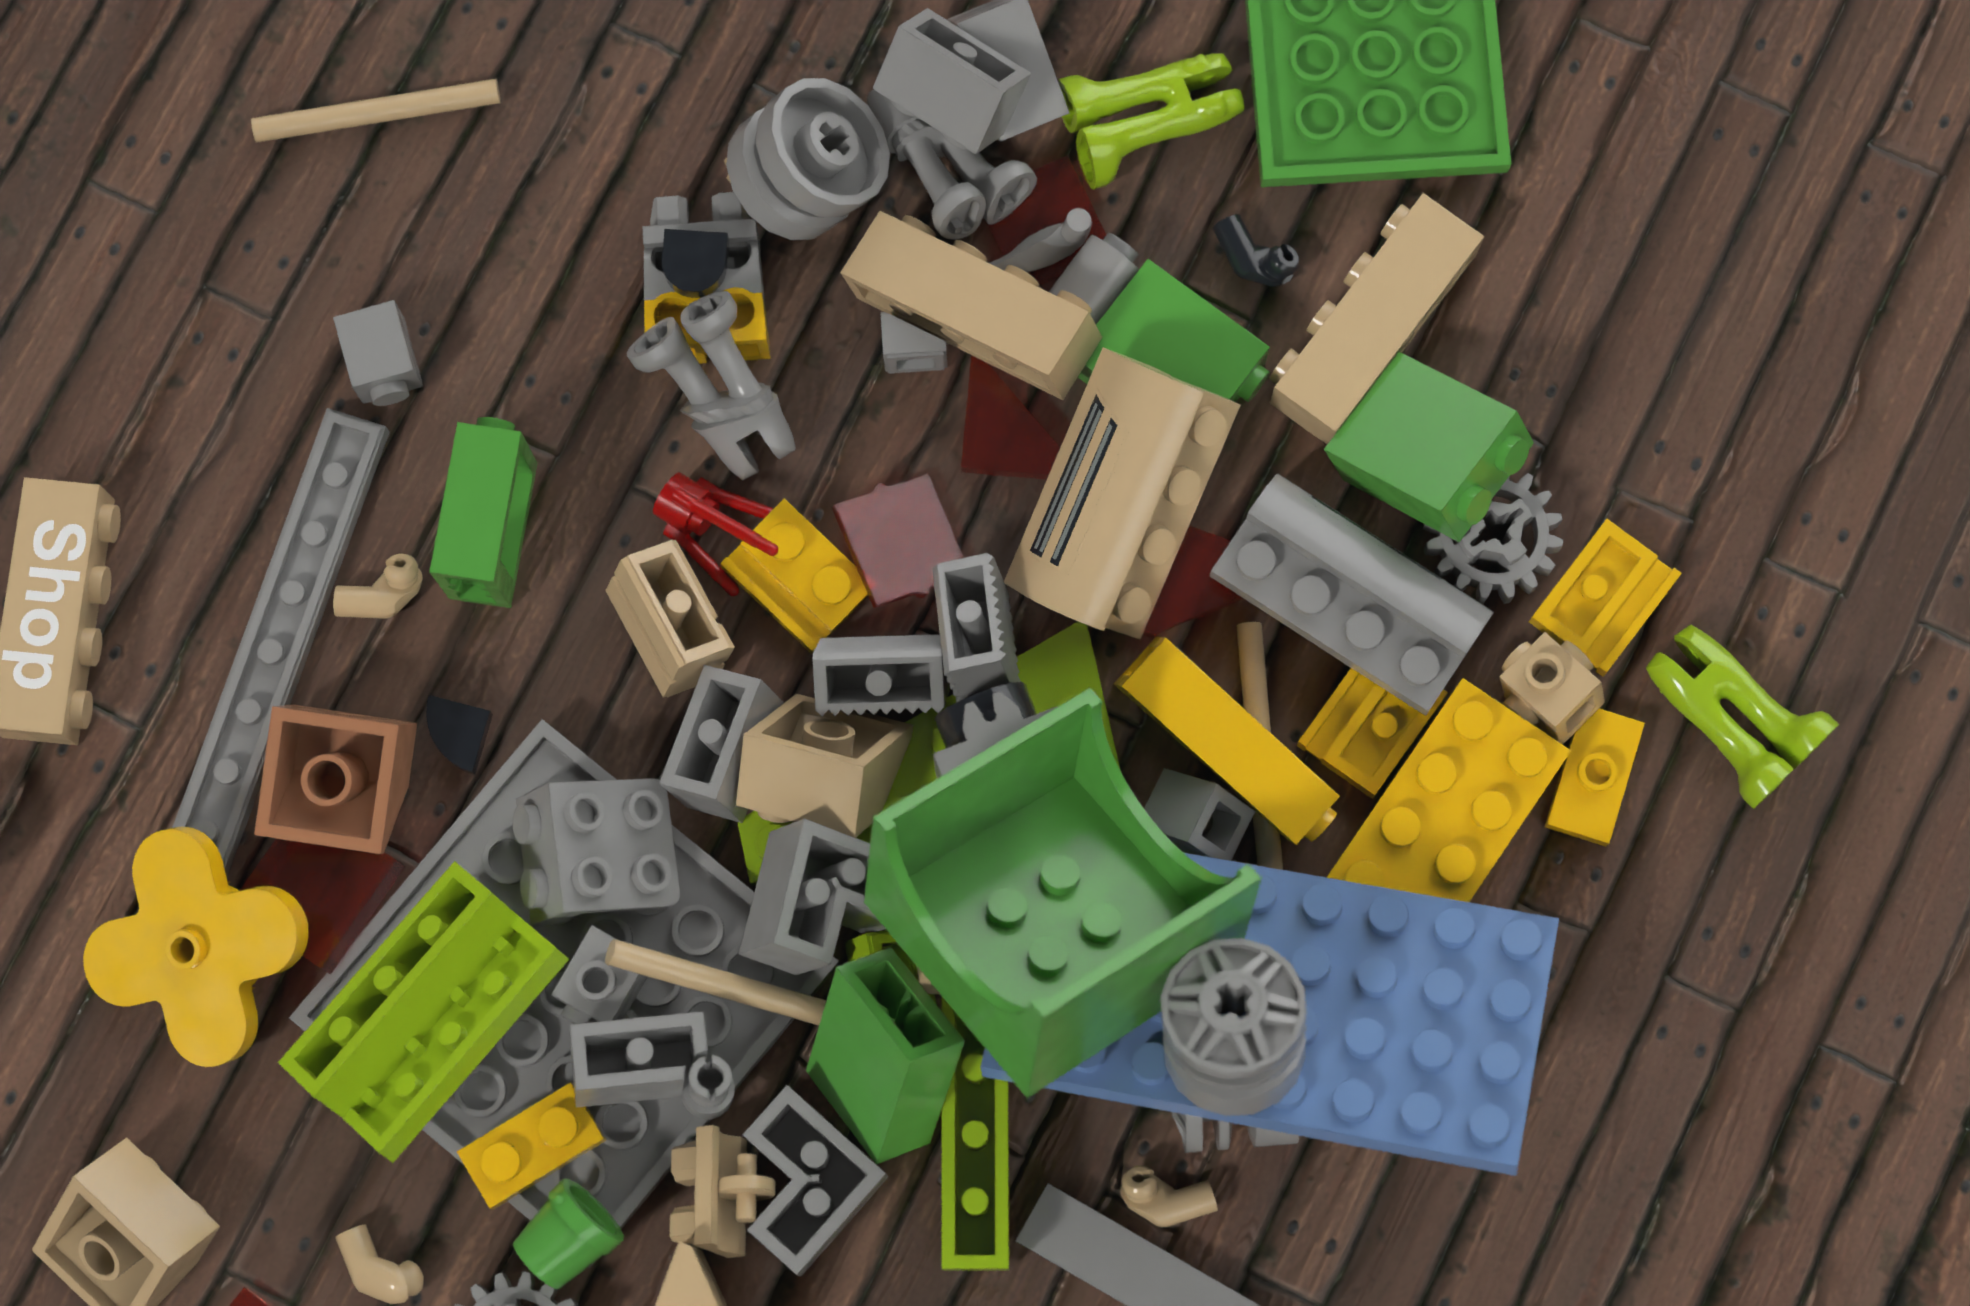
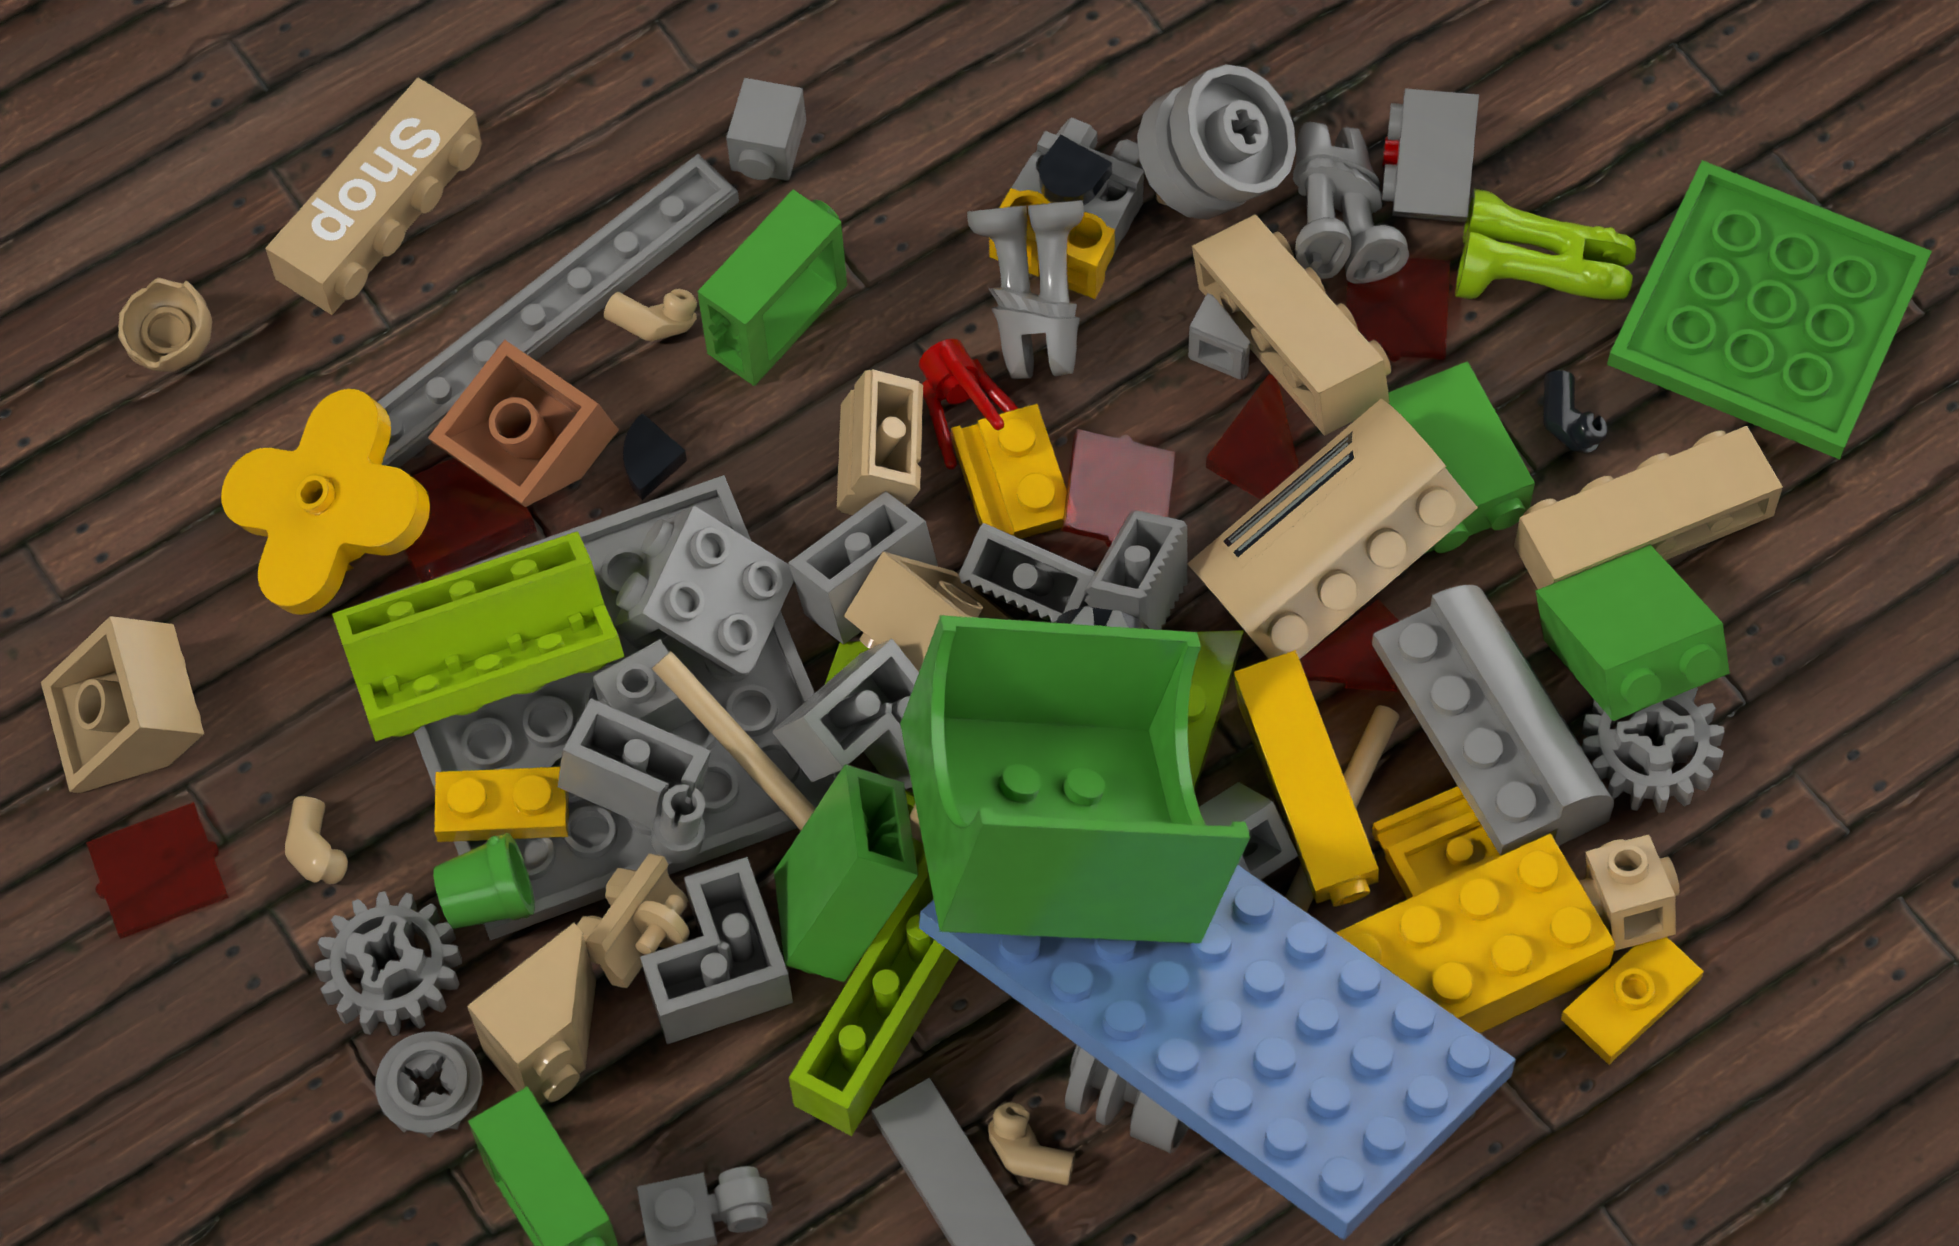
camera: 30 degrees right, 15 degrees down
light grey brick [872,8,1031,154] -> none
light grey bar [990,208,1093,272] -> none
light grey brick [1049,232,1139,324] -> none
light grey wheel [1161,938,1306,1116] -> none
yellow plate [1529,519,1682,677] -> none
lime piece [1645,625,1839,809] -> none

